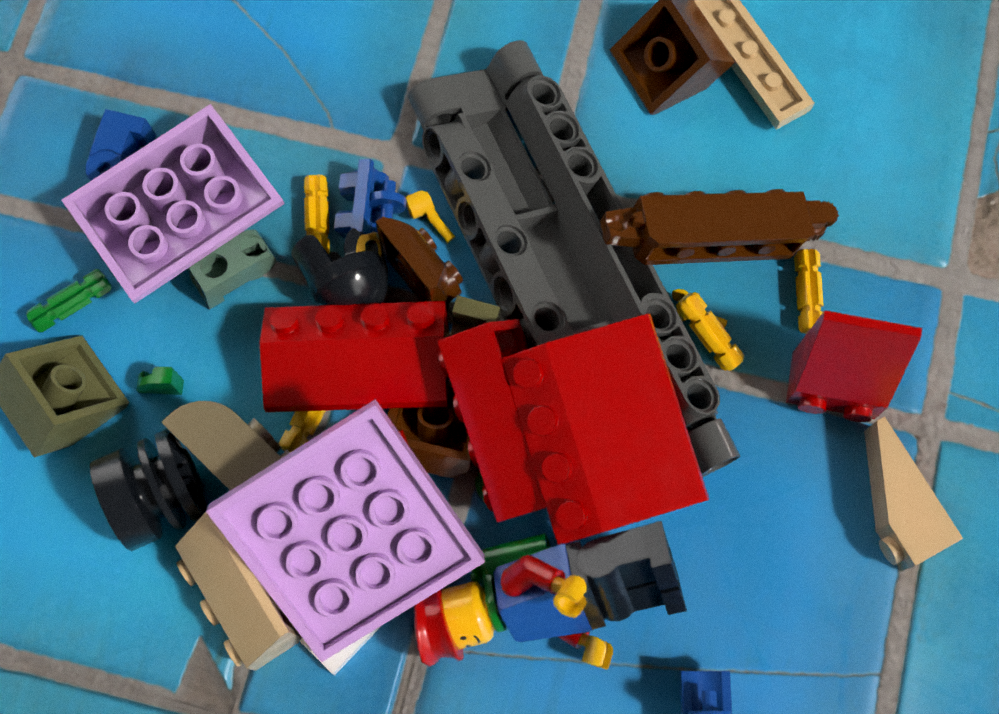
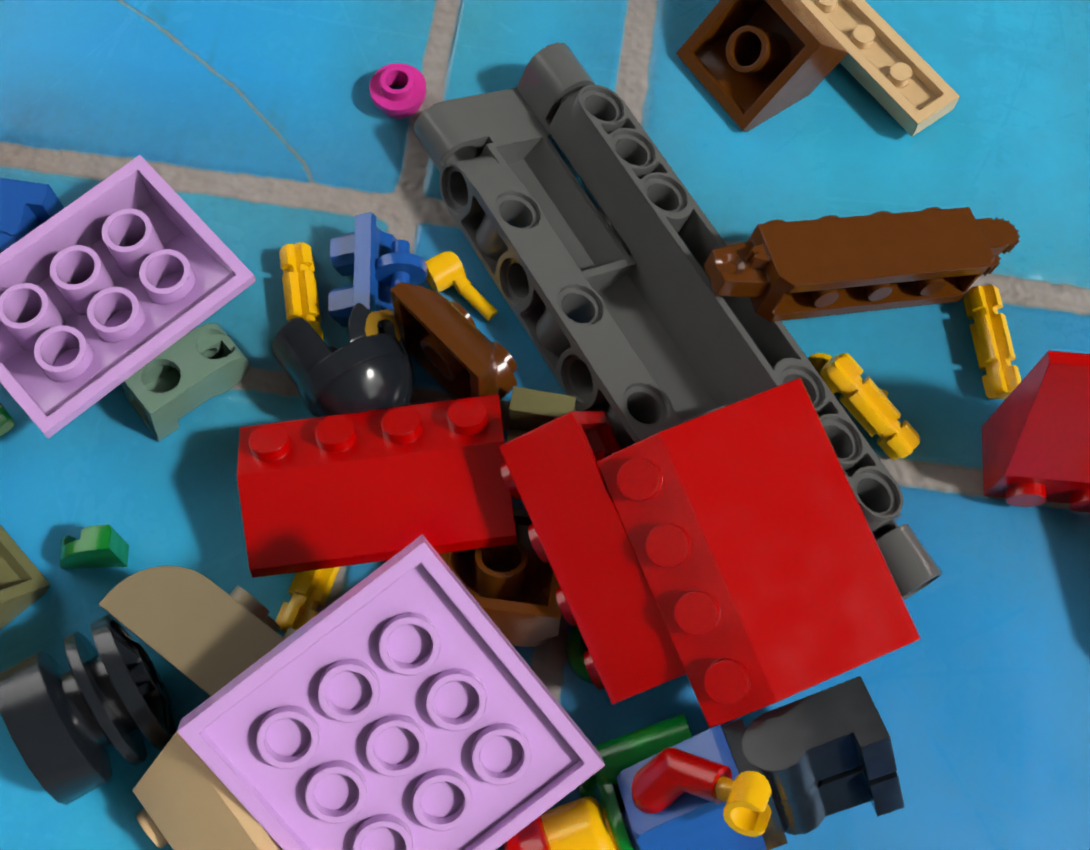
camera: 10 degrees left, 5 degrees down
none -> dark pink plate [370,63,427,119]

